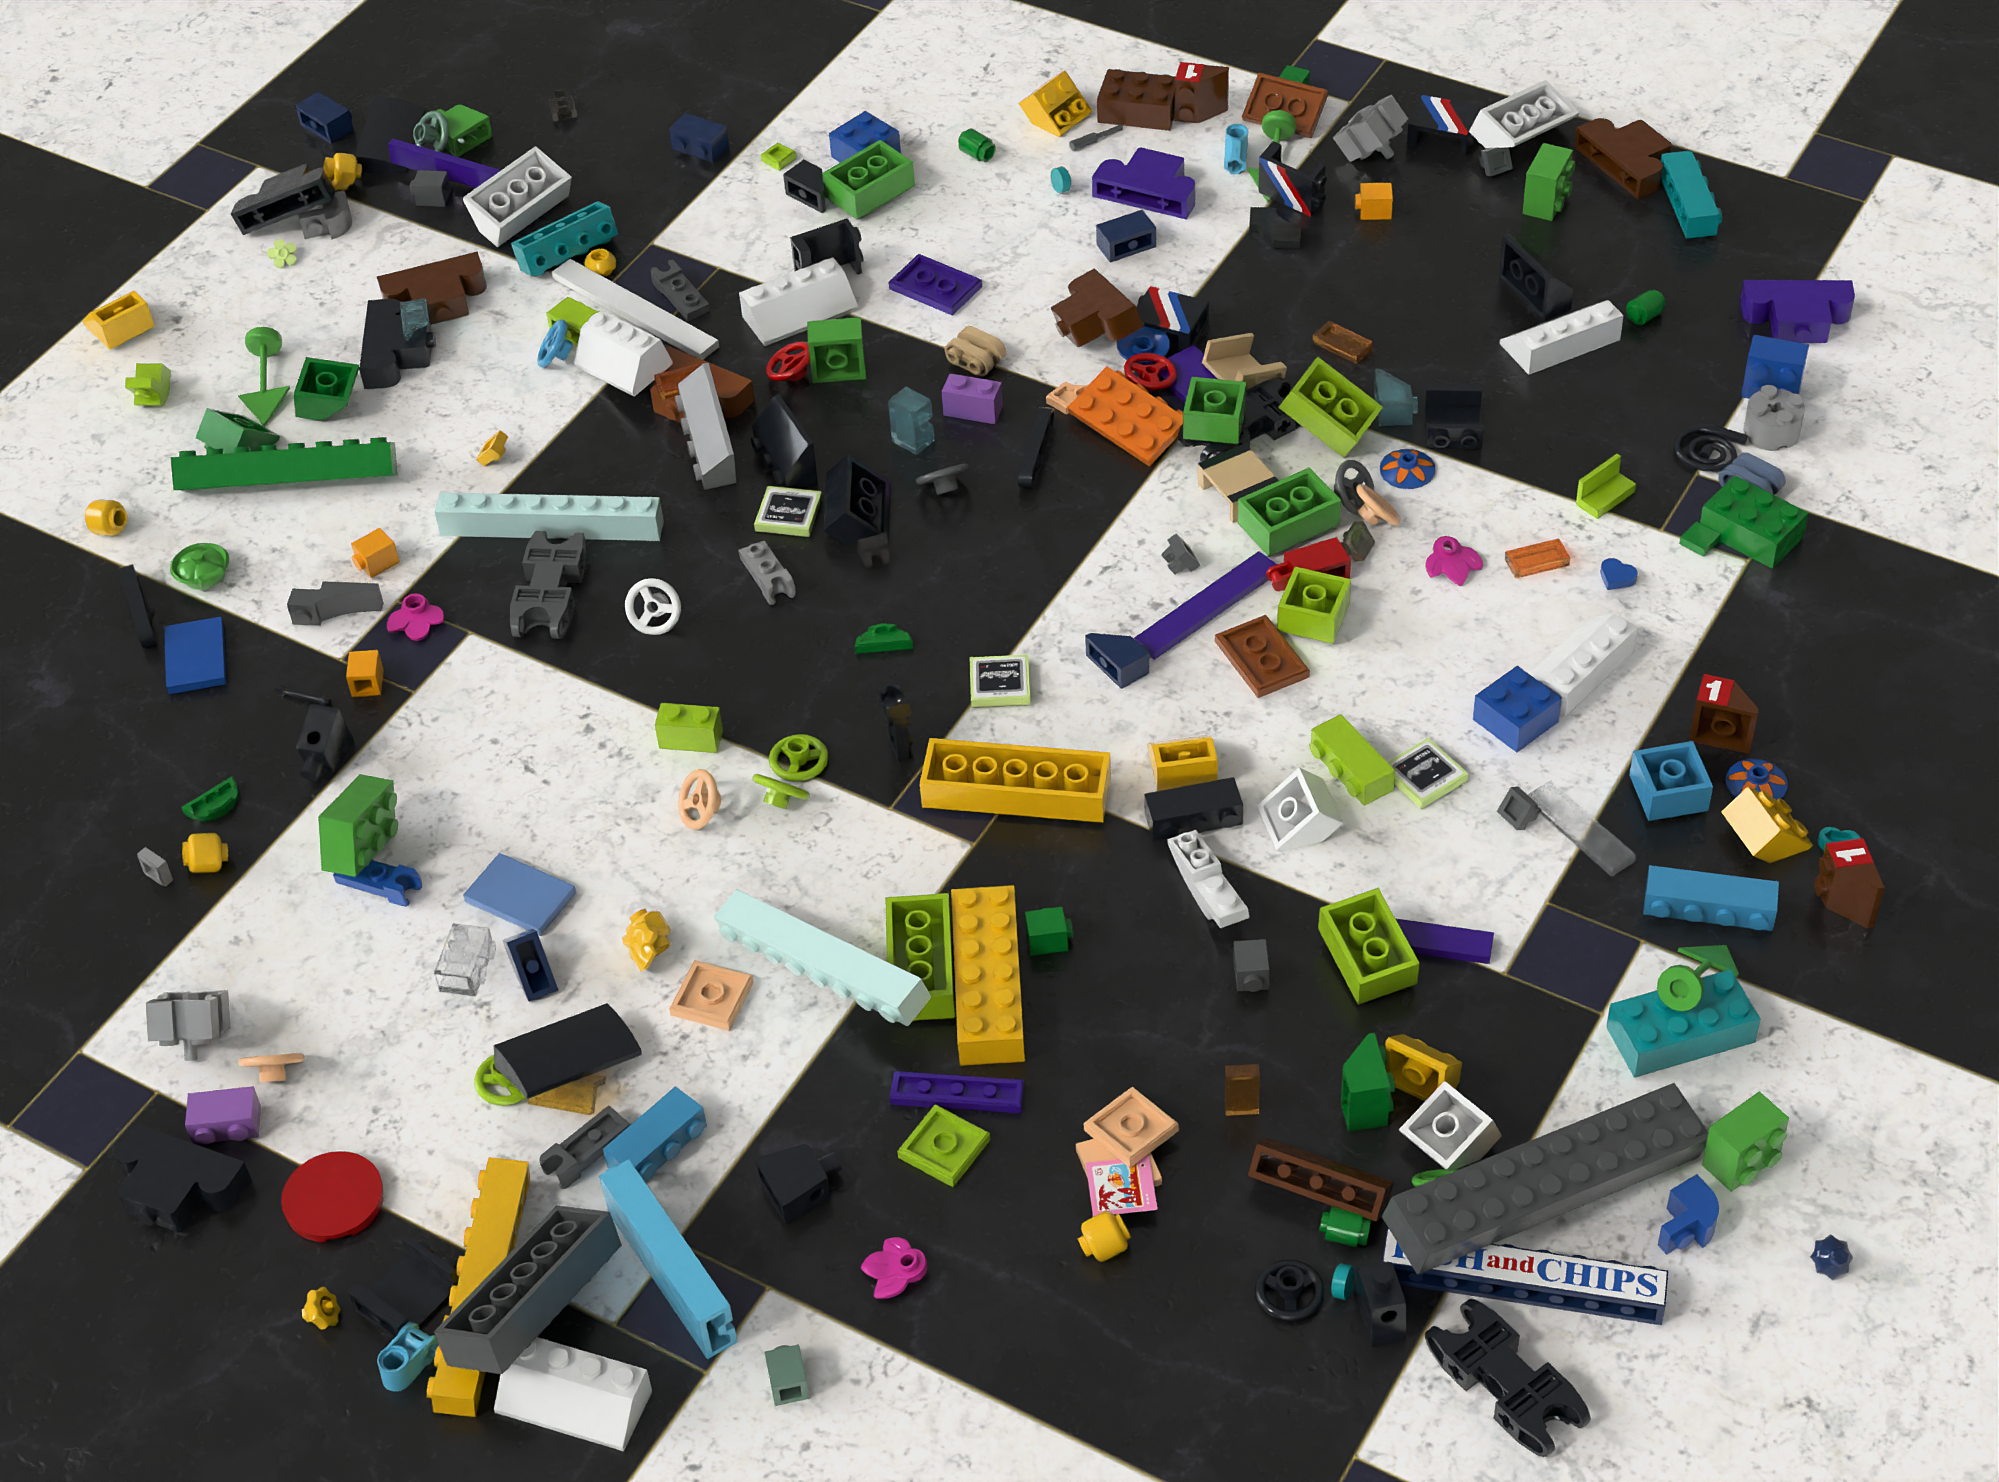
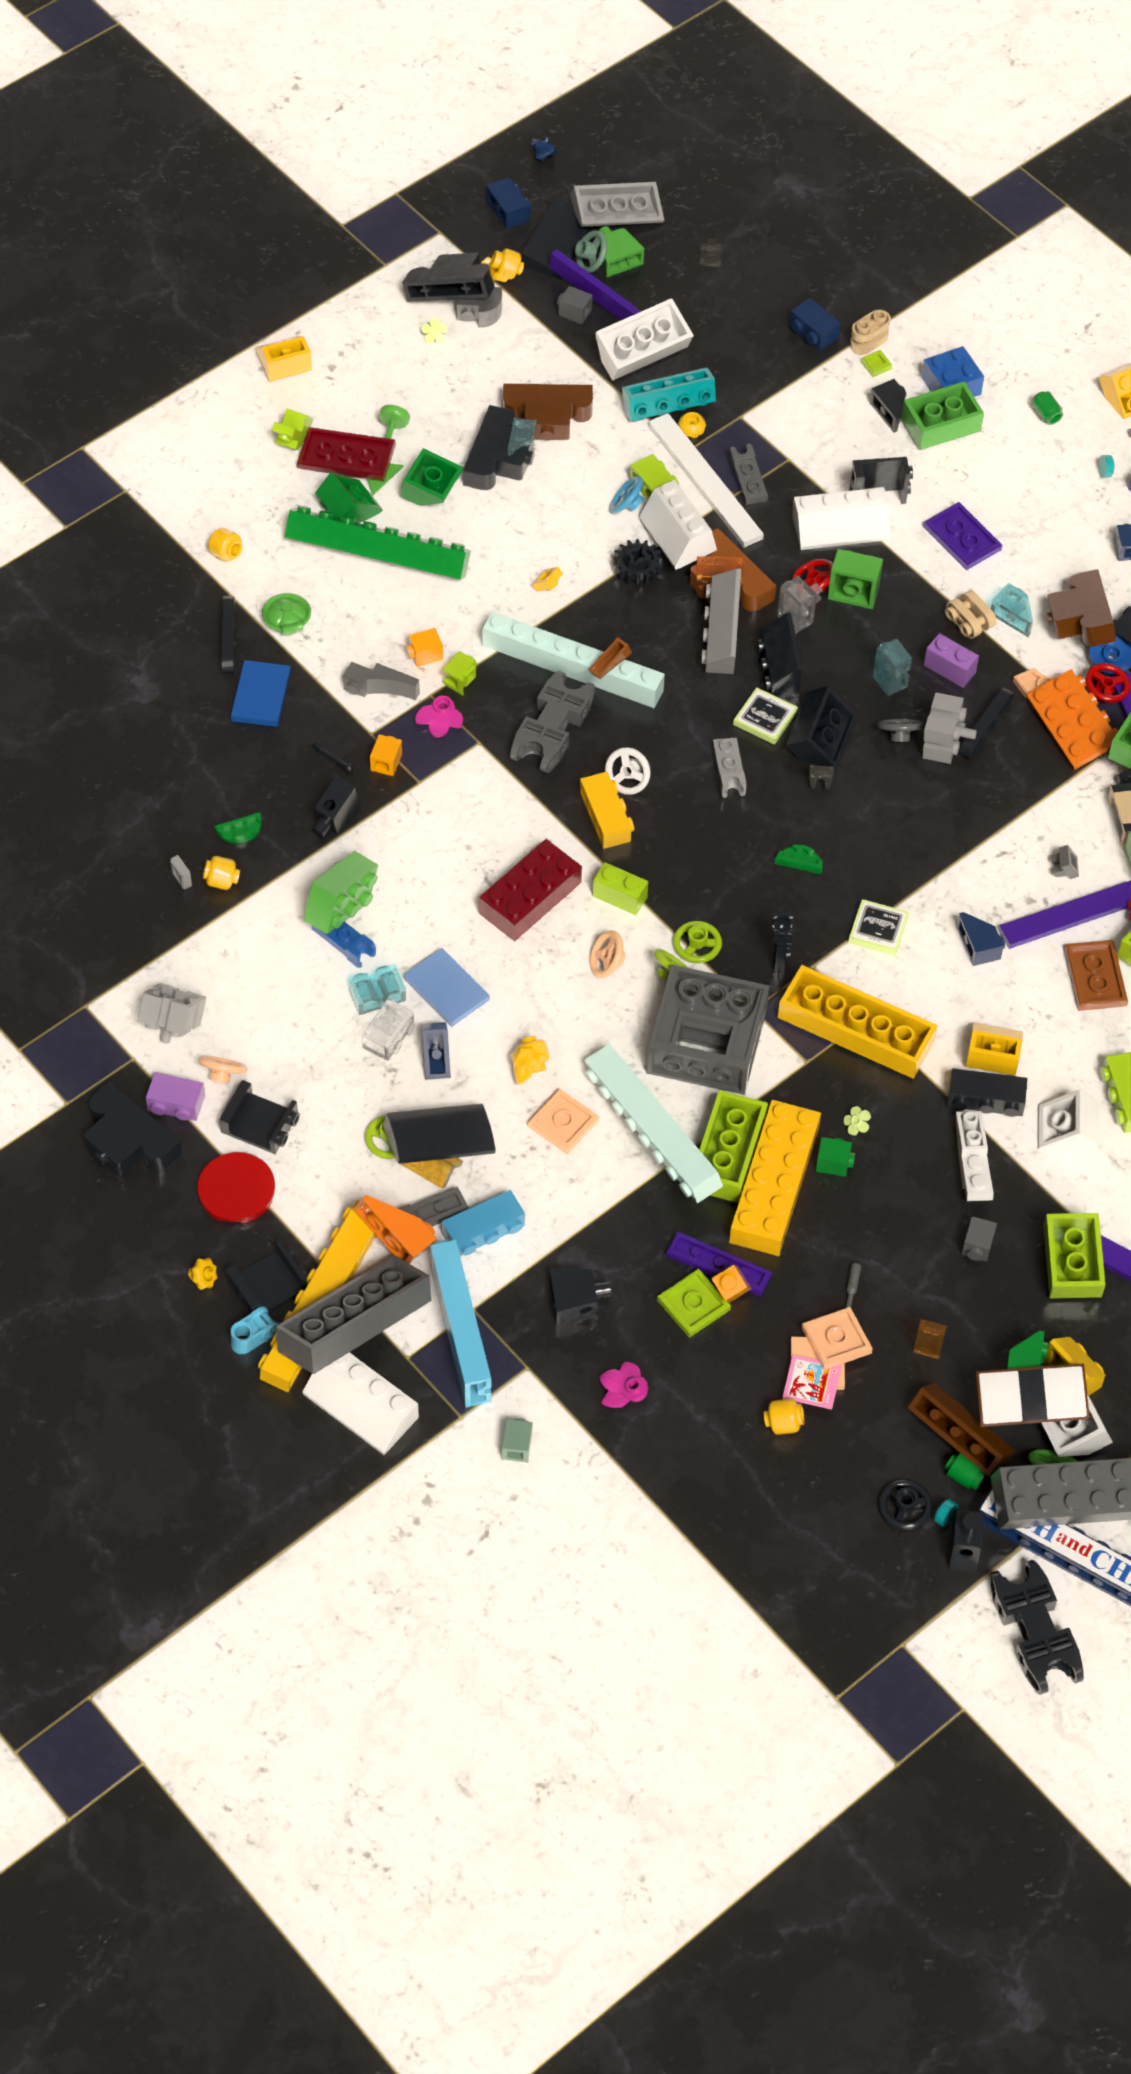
camera: 15 degrees right, 10 degrees up
none -> black panel [219,1080,300,1155]
none -> dark red tile [297,427,396,481]
none -> clear light blue brick [348,964,406,1015]
none -> orange slope [353,1195,437,1264]
none -> lime window [442,651,477,696]
none -> dark red brick [479,839,582,942]
none -> dark blue piece [531,137,557,161]
none -> light grey slope [570,182,664,227]
none -> yellow brick [580,771,634,849]
none -> dark orange piece [588,637,632,679]
none -> black gear [613,539,663,585]
none -> dark grey piece [647,964,770,1095]
none -> light orange brick [712,1265,751,1303]
none -> clear brick [778,576,822,634]
none -> yellowish green plant [844,1106,871,1136]
none -> dark grey piece [846,1263,862,1308]
none -> tan brick [850,310,891,355]
none -> light grey brick [923,693,977,764]
none -> white slope [976,1363,1090,1427]
none -> clear light blue slope [991,583,1033,637]

